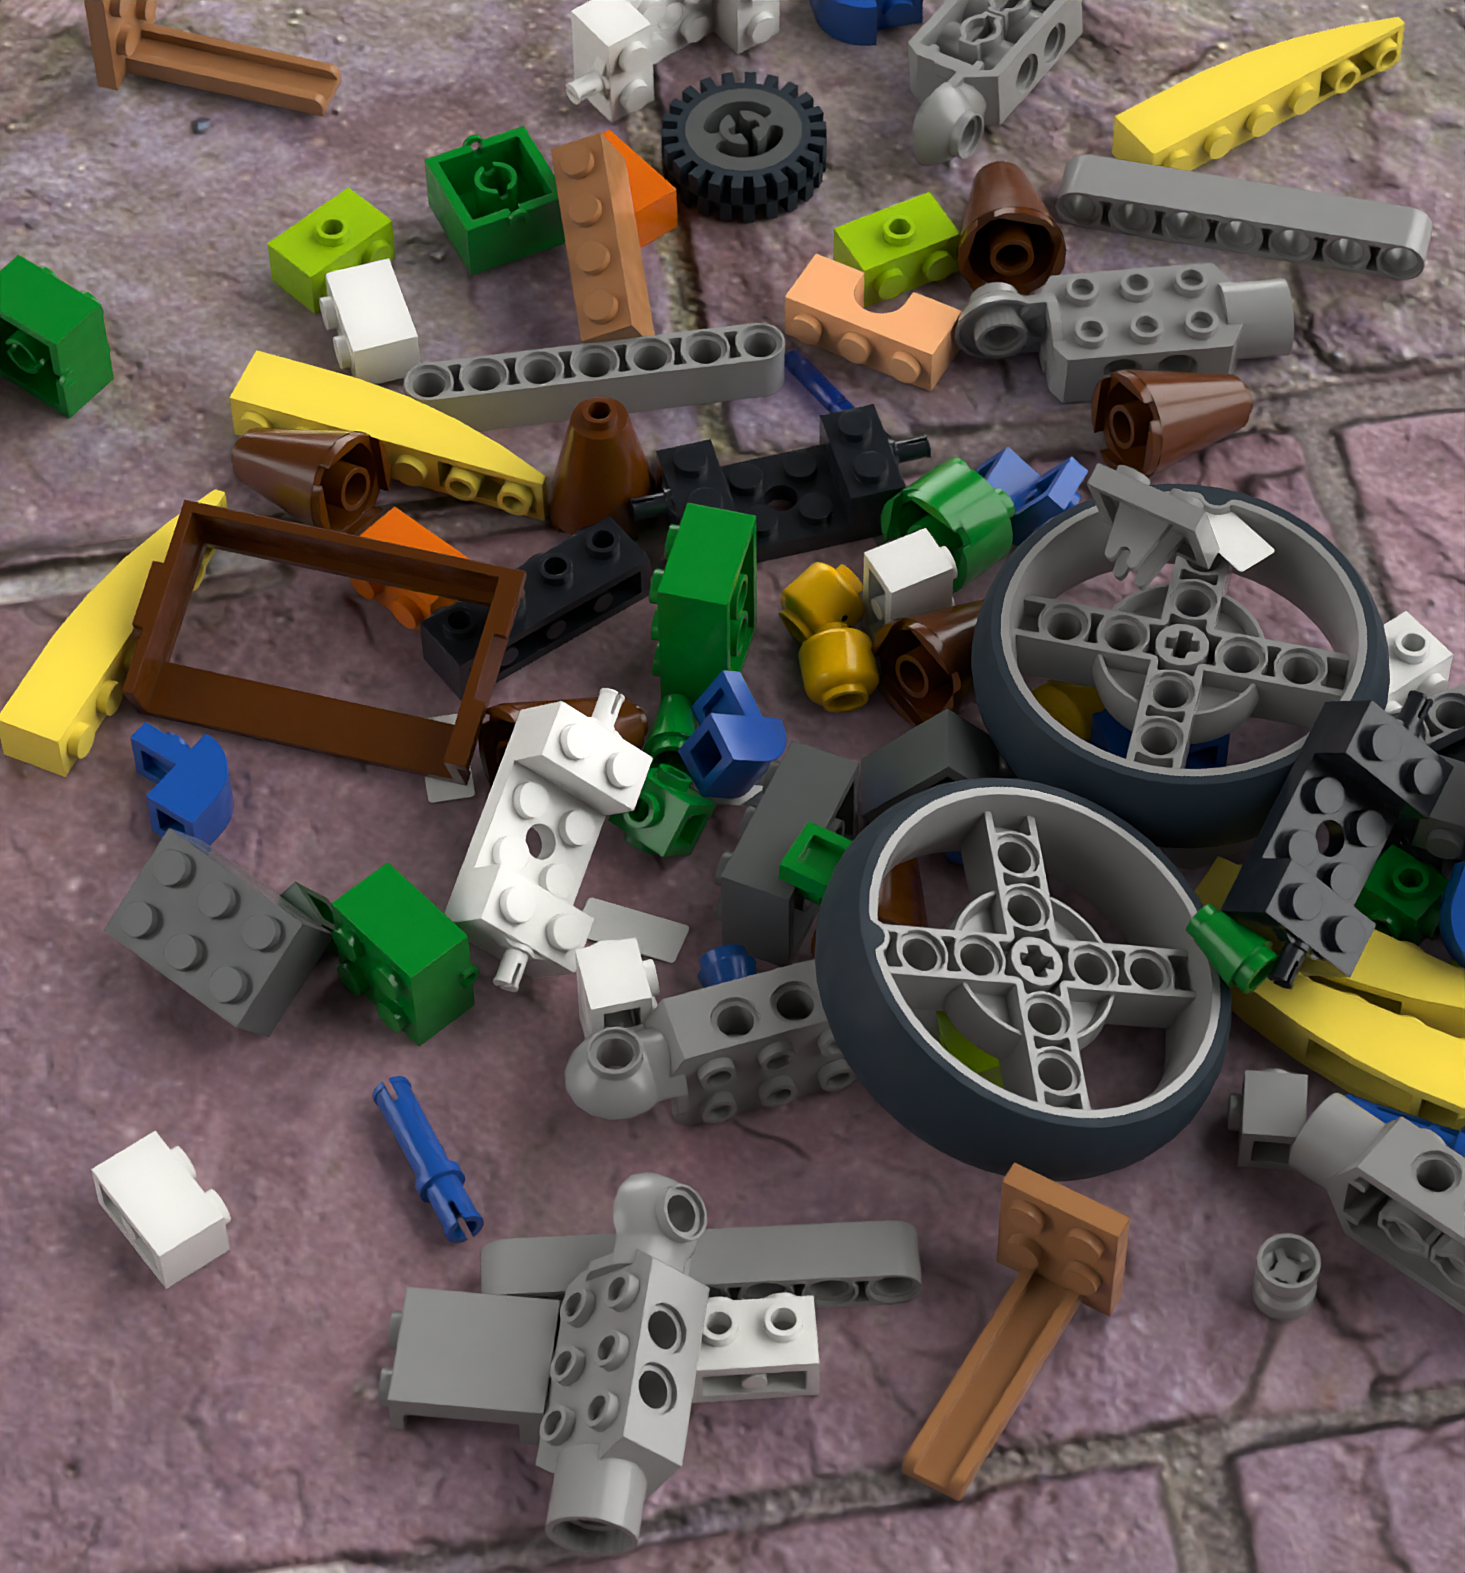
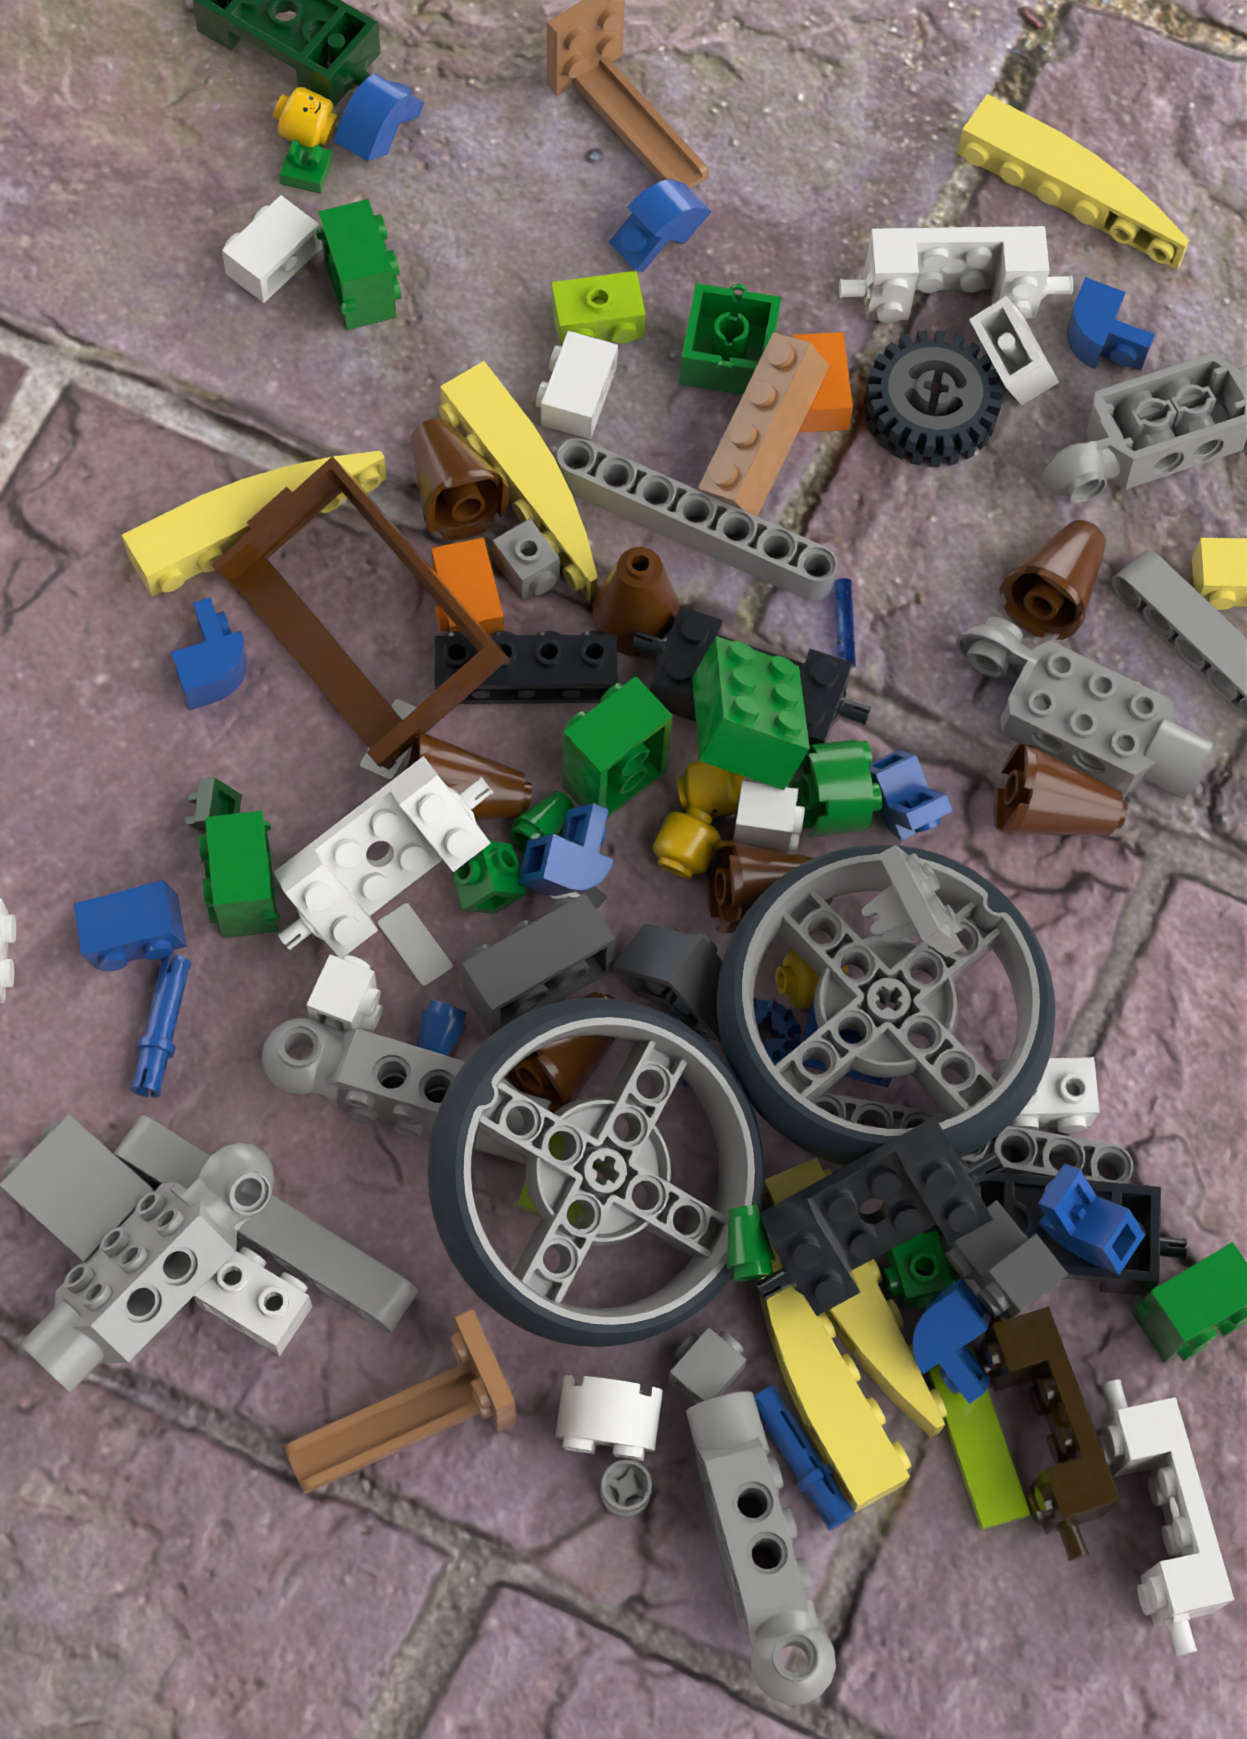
camera: 30 degrees right, 15 degrees up
dark grey brick [104,828,333,1037] -> none
green tile [778,821,852,906] -> none
light nougat arch [785,254,962,392] -> none
lime brick [833,191,960,308] -> none
white sticker [1206,512,1274,572] -> none
none -> blue brick [74,880,187,971]
none -> light grey brick [493,519,560,601]
none -> white brick [555,1375,663,1461]
none -> blue brick [609,179,712,272]
none -> green brick [692,636,810,790]
none -> white brick [969,296,1059,405]

